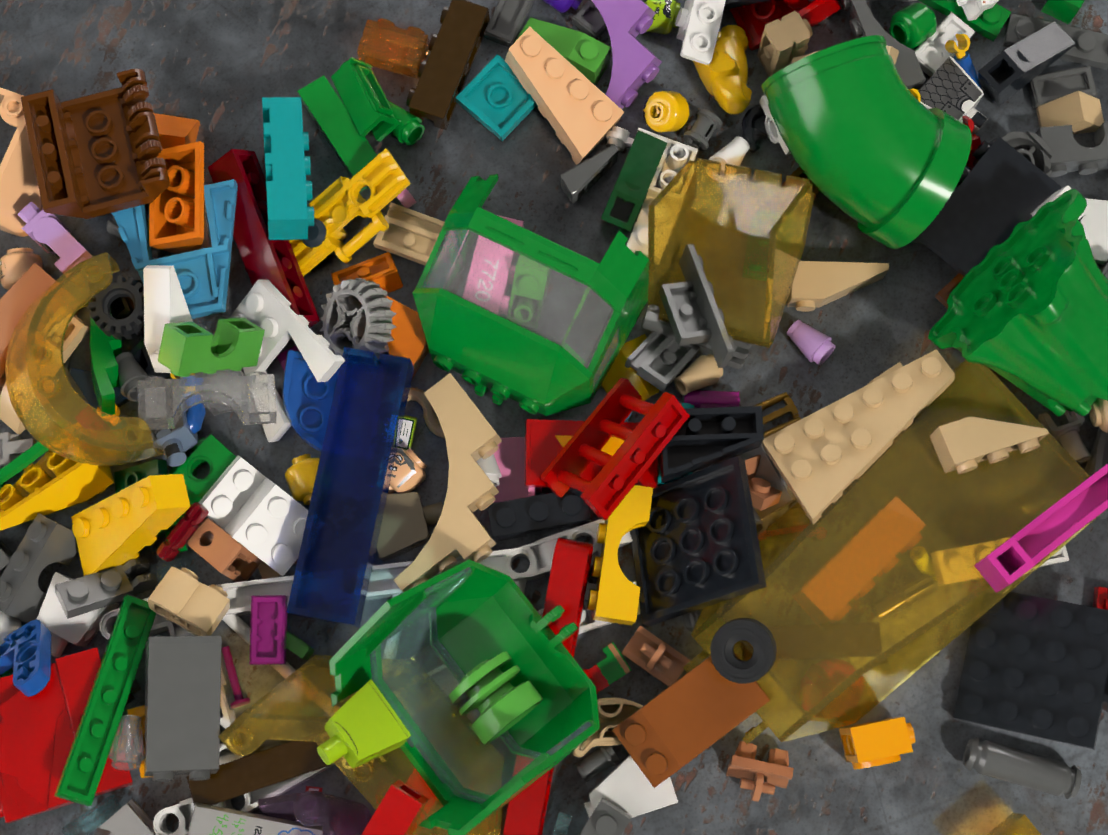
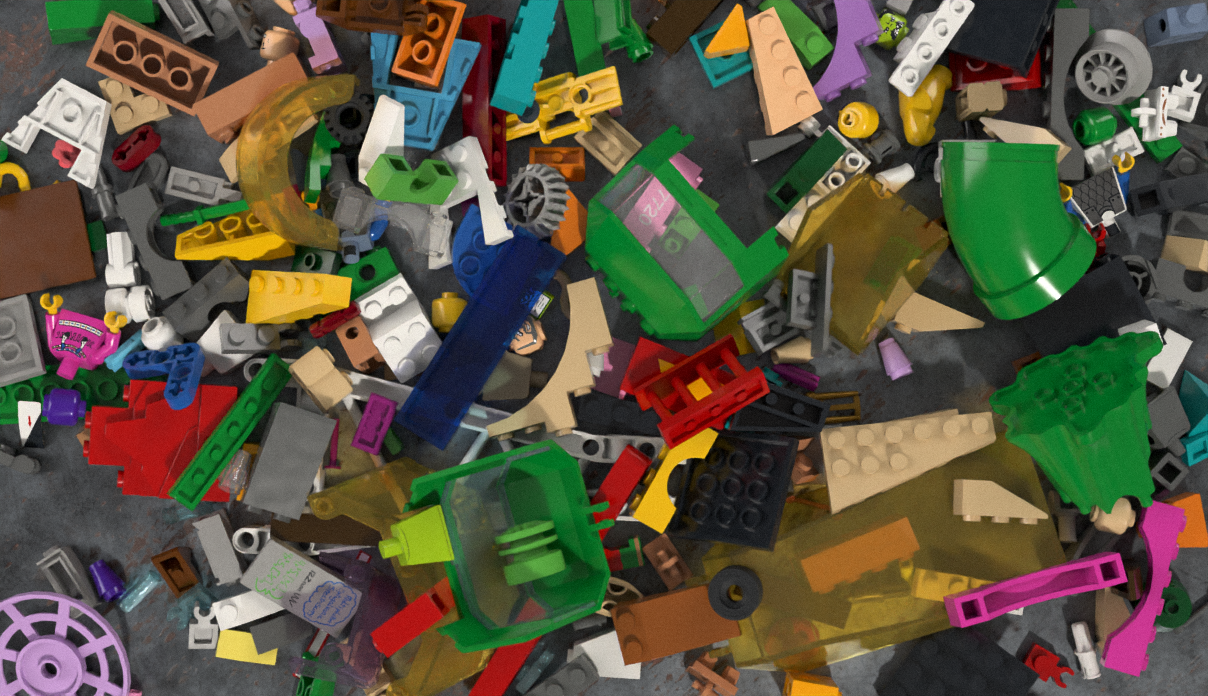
camera: 20 degrees right, 10 degrees up
none -> light orange slope [704,3,750,59]

